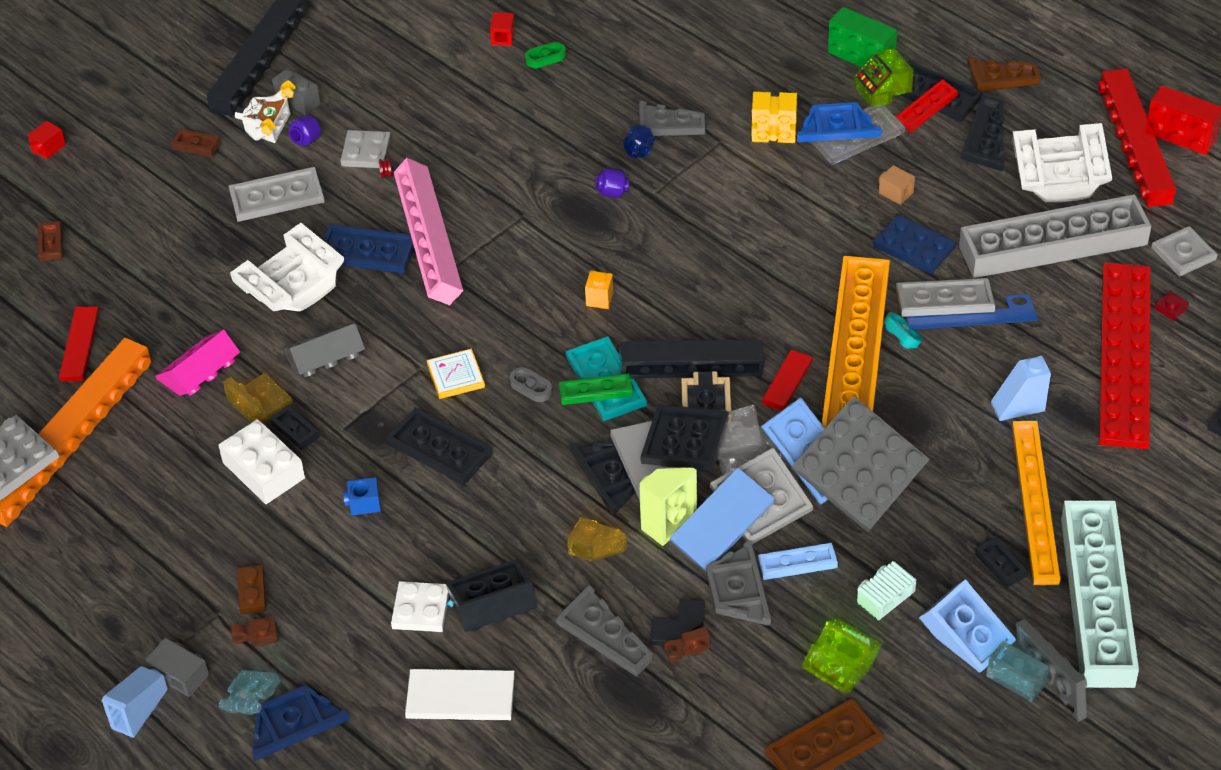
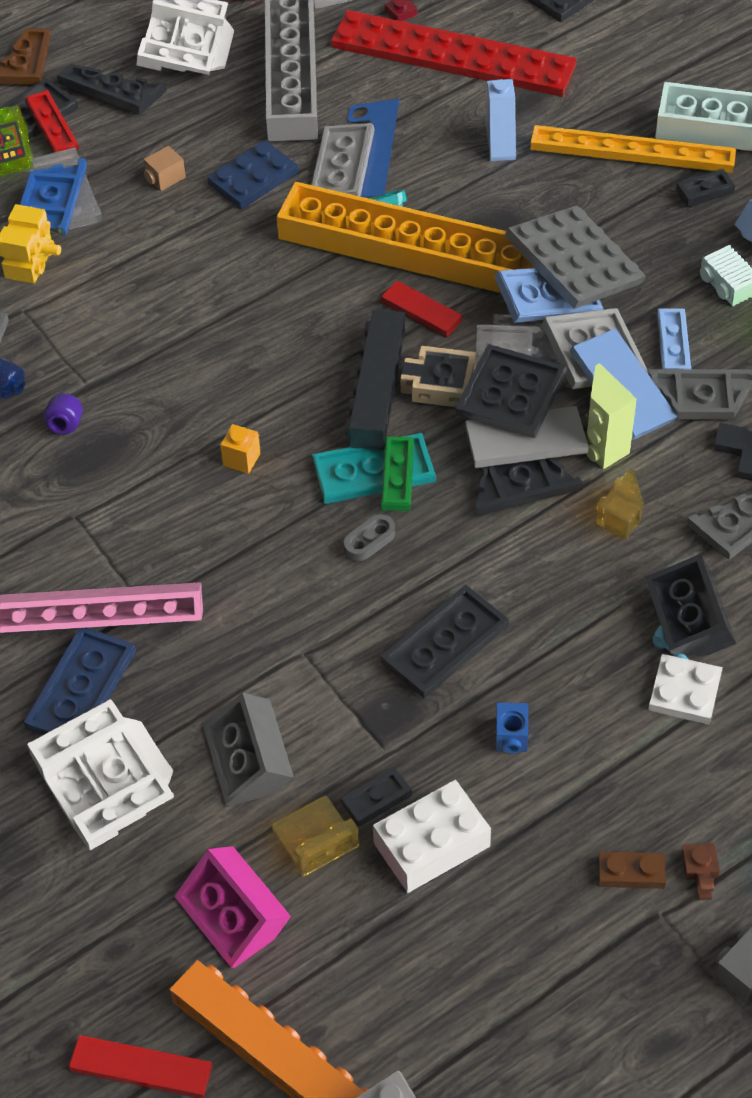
camera: 80 degrees left, 5 degrees up
white tile [426,348,485,399] -> none

